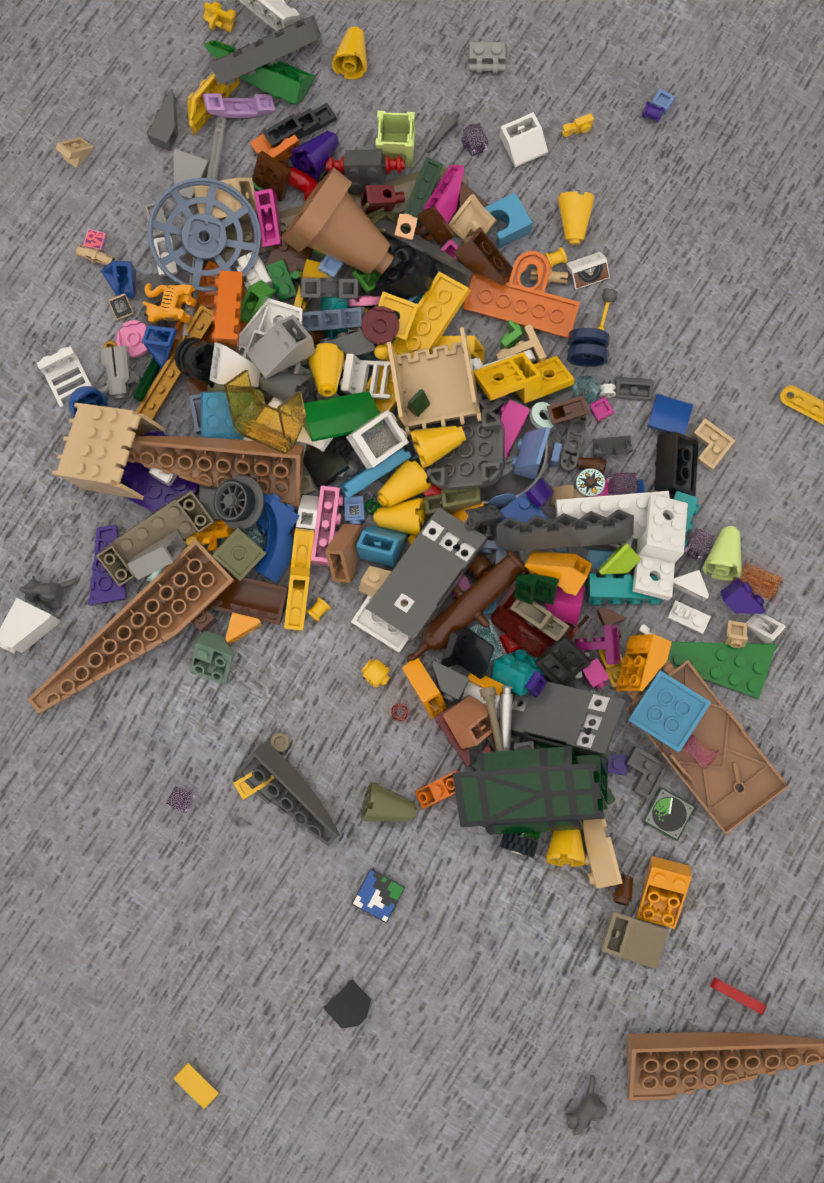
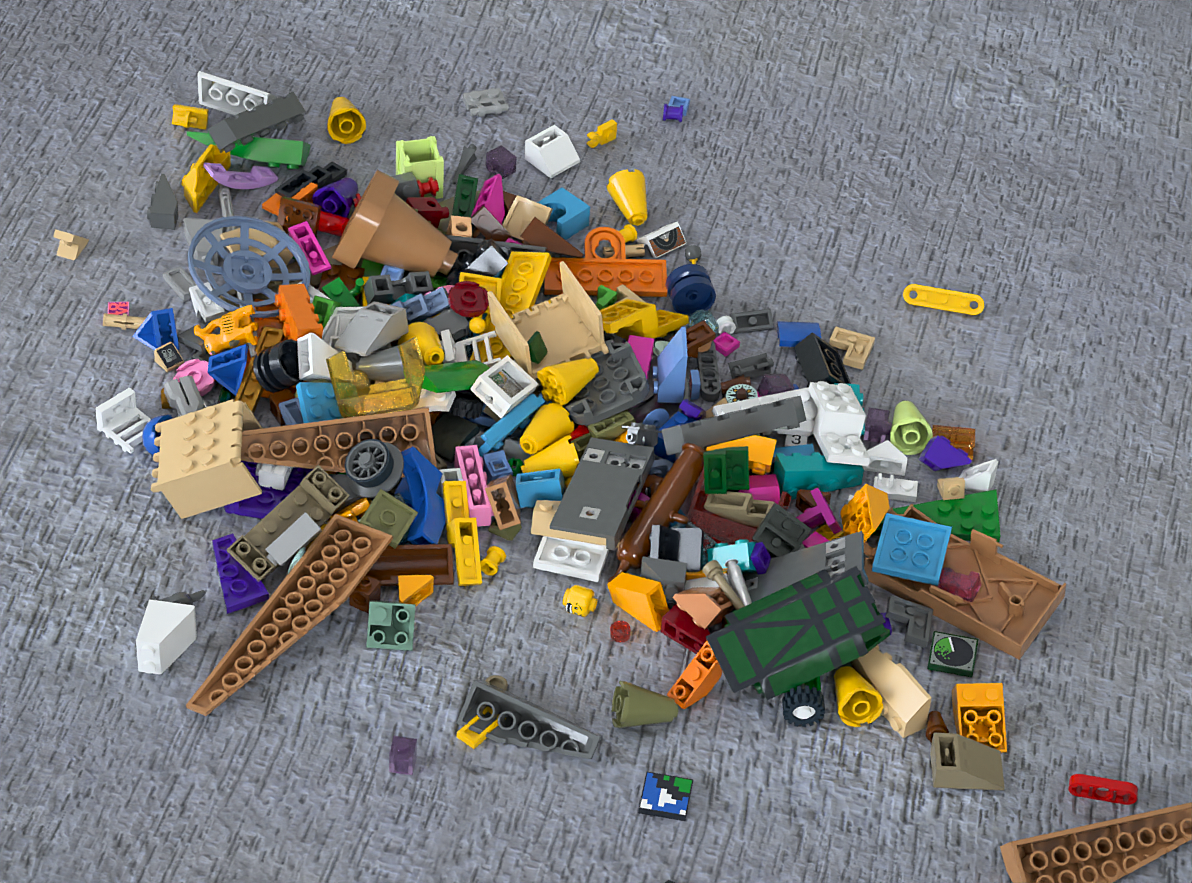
camera: 25 degrees left, 35 degrees down
lime slope [597,542,641,574] -> none

